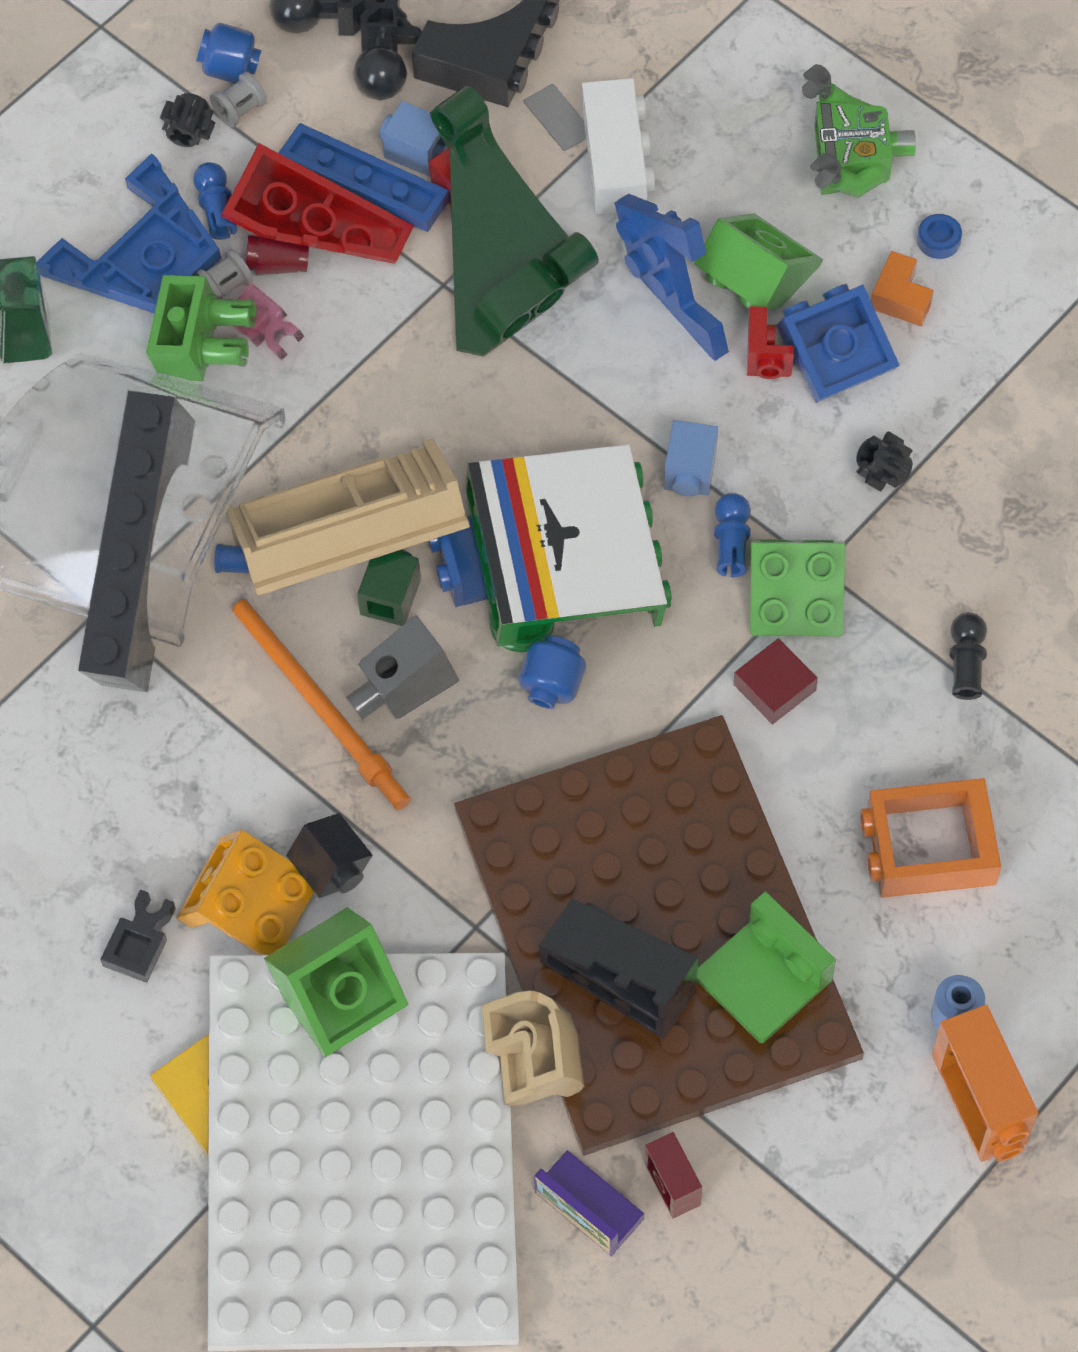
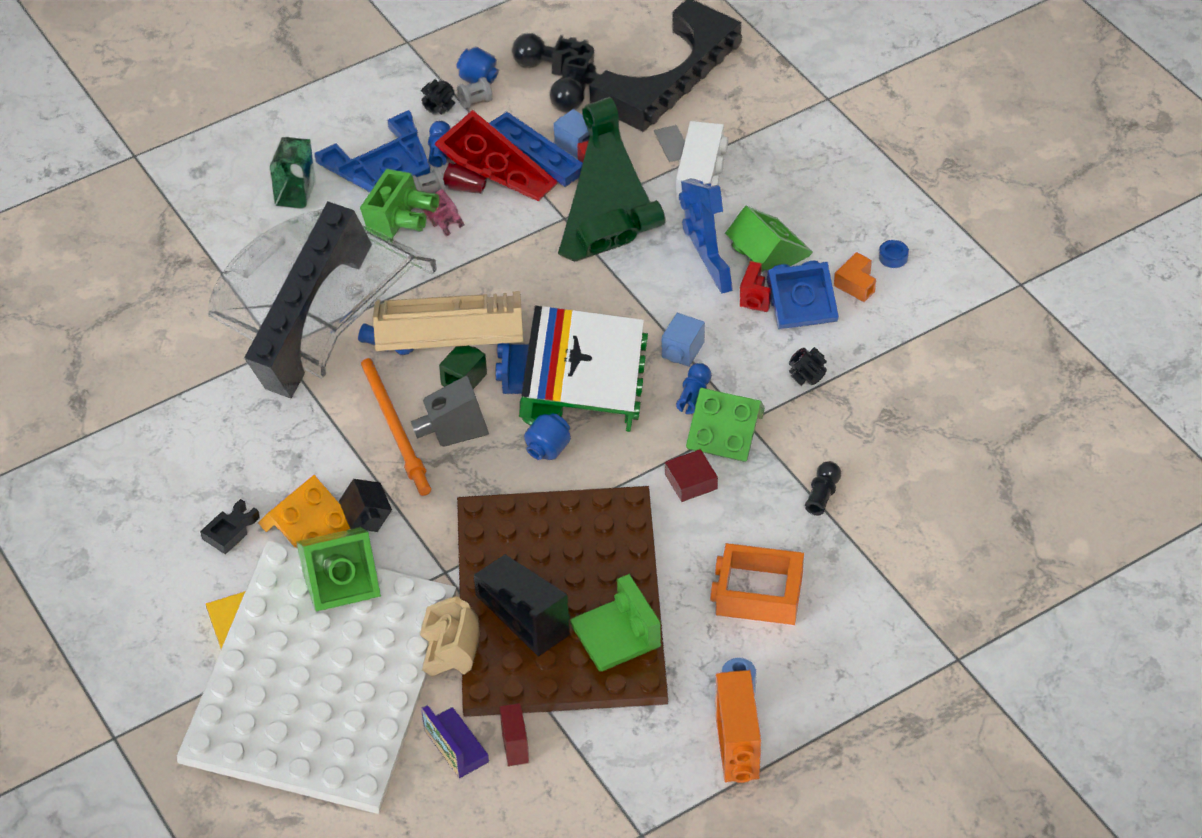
camera: 15 degrees right, 15 degrees down
torso [802,64,916,198] -> none

